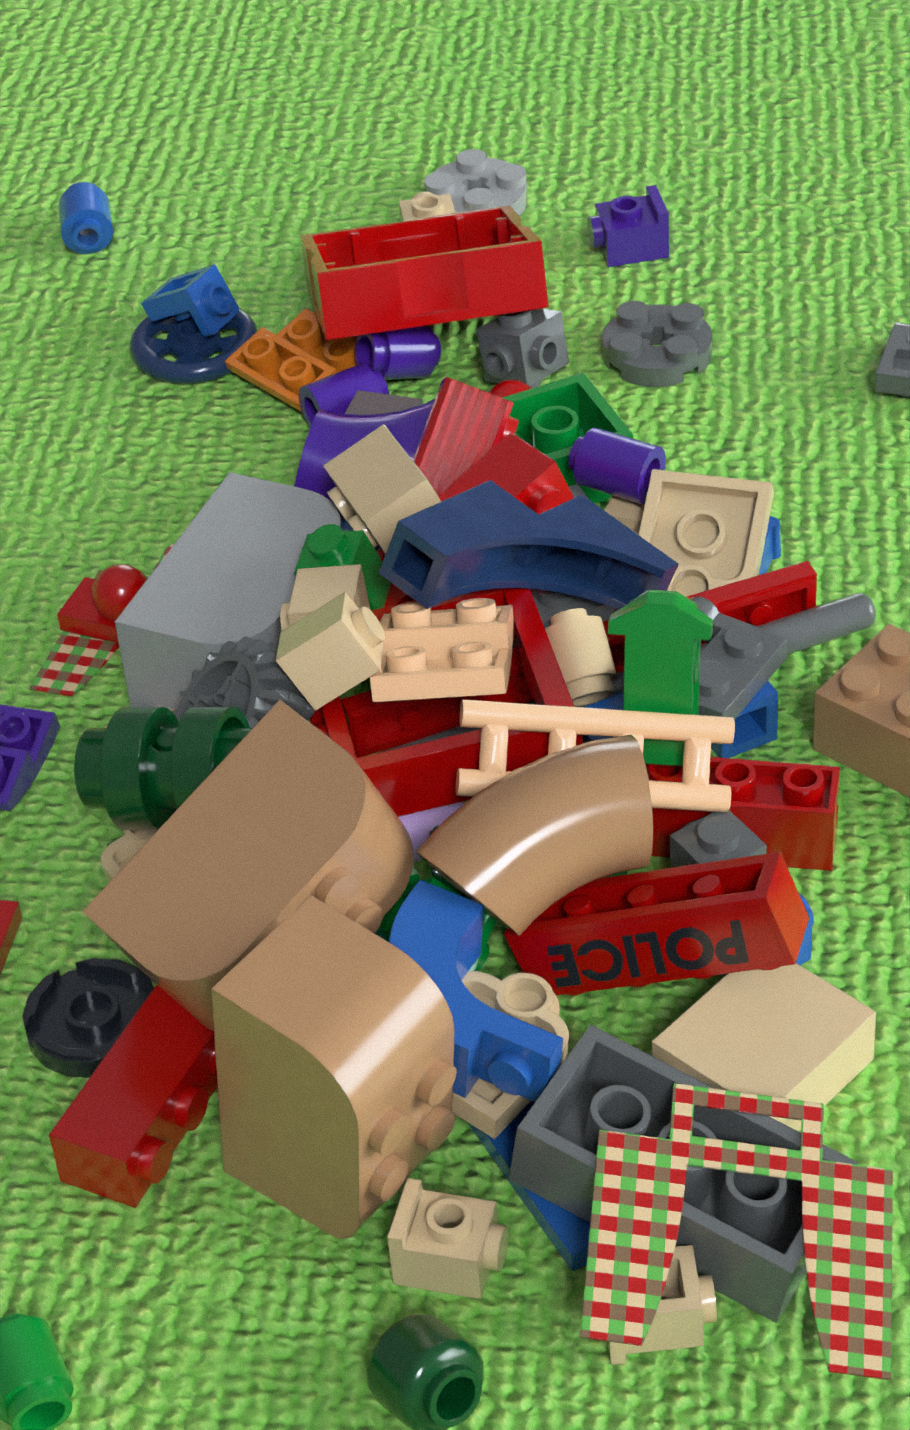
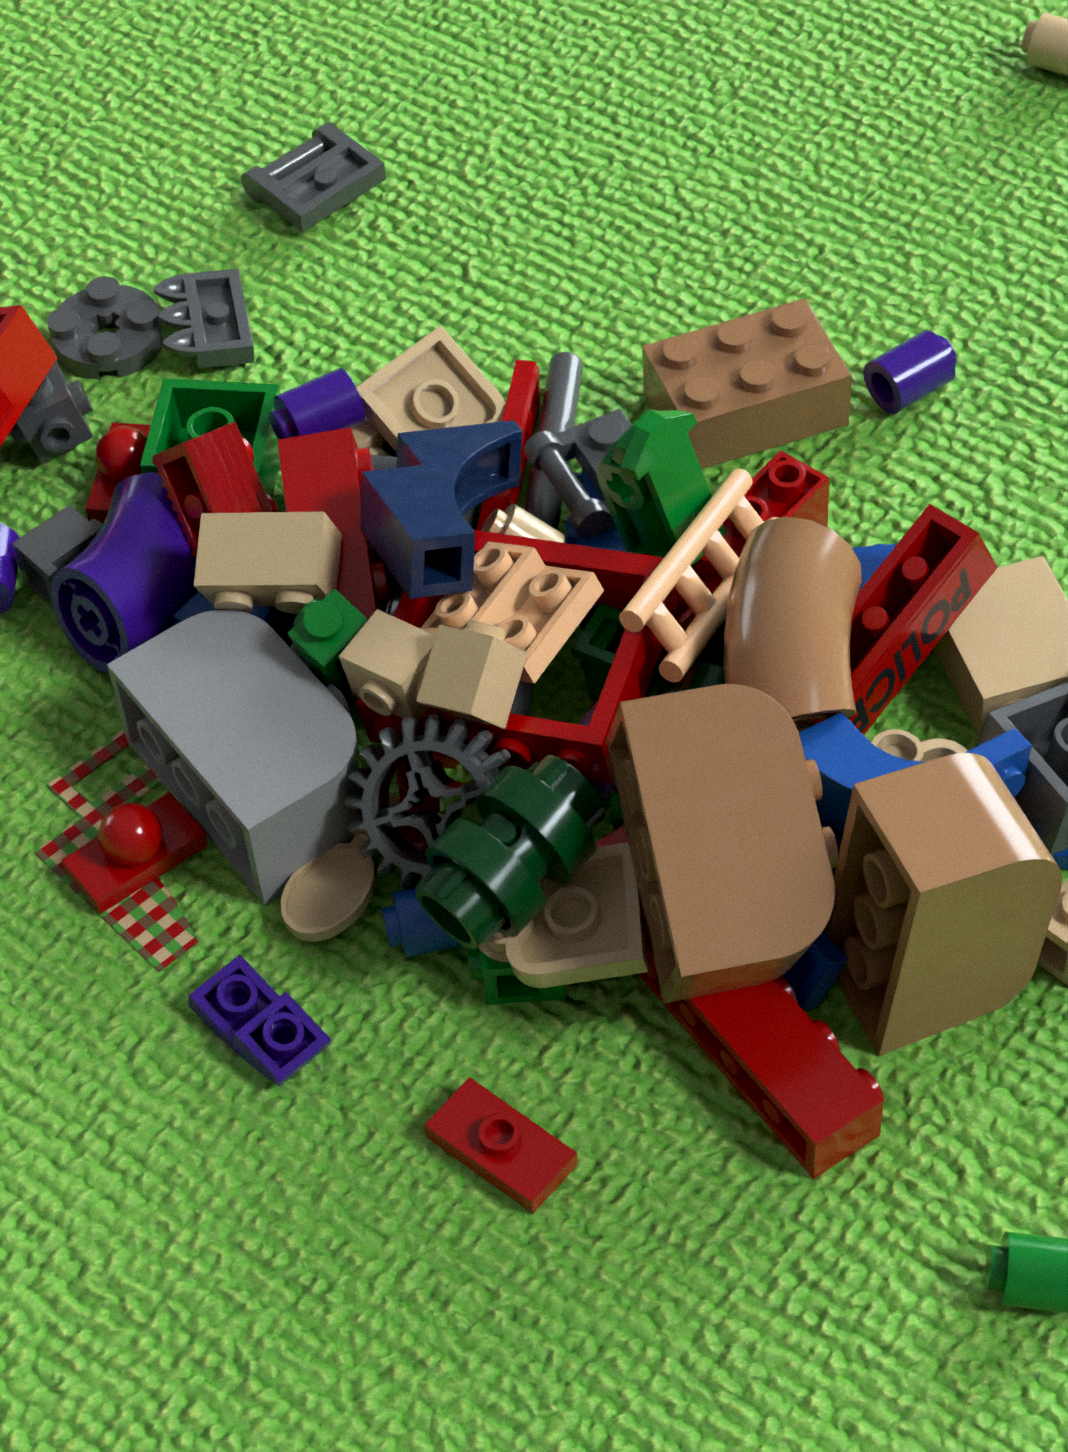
camera: 60 degrees left, 10 degrees up
black tile [22,958,154,1078] -> none
none -> dark grey plate [154,269,254,368]

